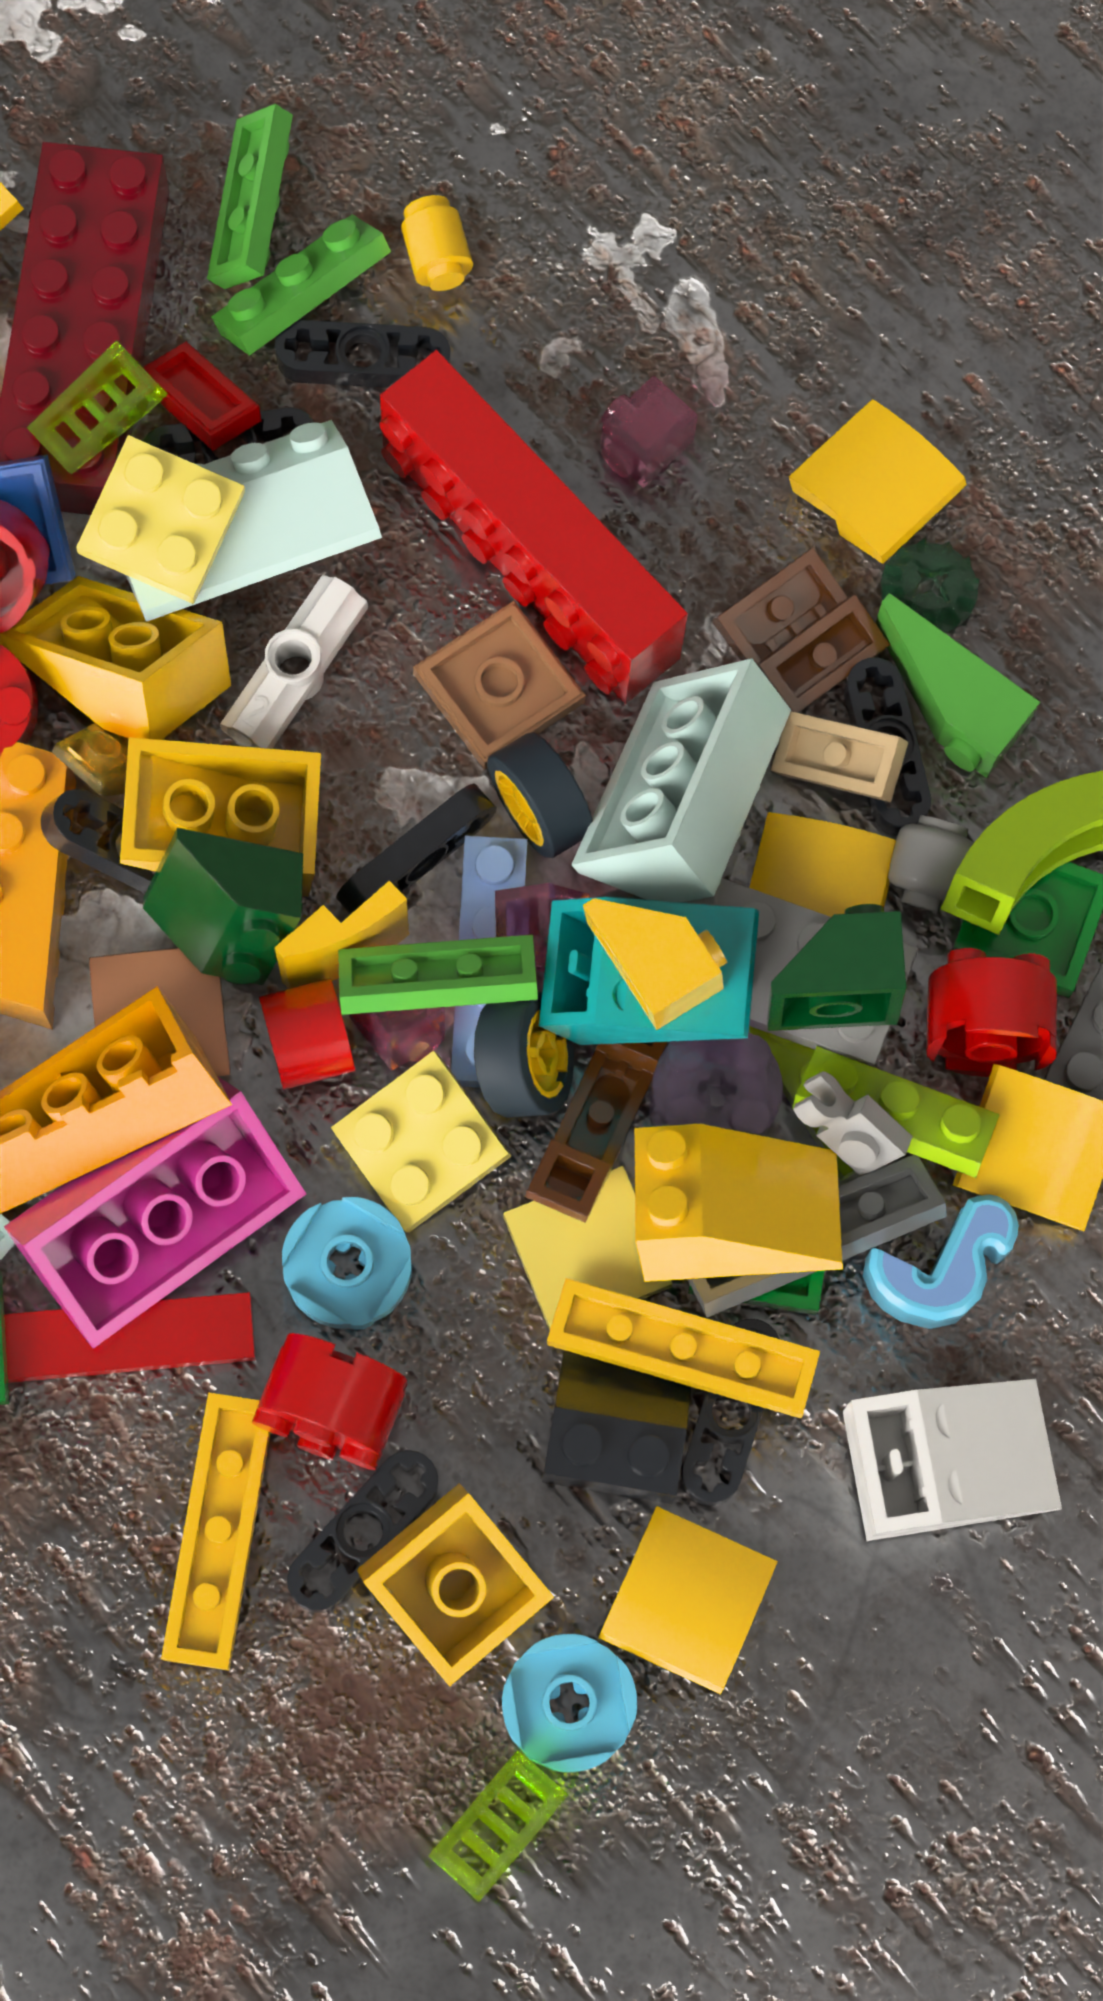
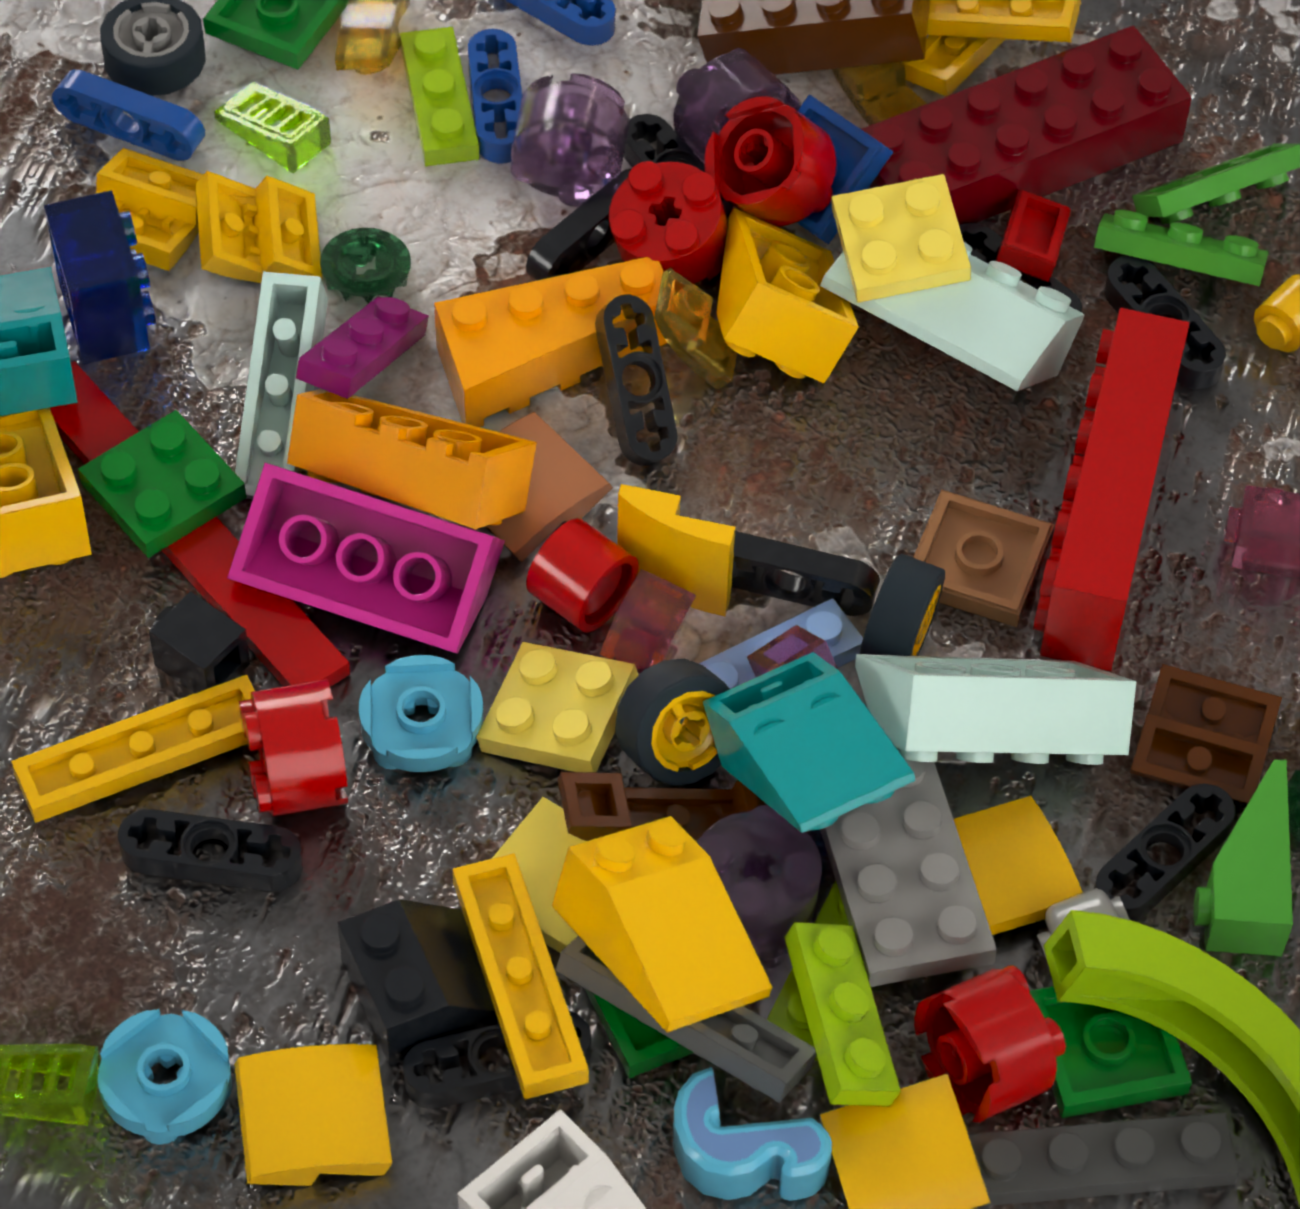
camera: 60 degrees right, 20 degrees down
clear neon green slope [27,340,168,474] -> none
yellow slope [120,737,321,897] -> none
dark green slope [143,828,303,985] -> none
white piece [220,575,368,749] -> none
bright green plate [338,935,538,1015] -> none
yellow brick [357,1483,554,1687] -> none
yellow slope [583,898,727,1030] -> none
dark green slope [767,904,907,1031] -> none
tan plate [771,711,909,802] -> none
light grey plate [793,1071,913,1177] -> none
none -> black brick [149,591,250,693]

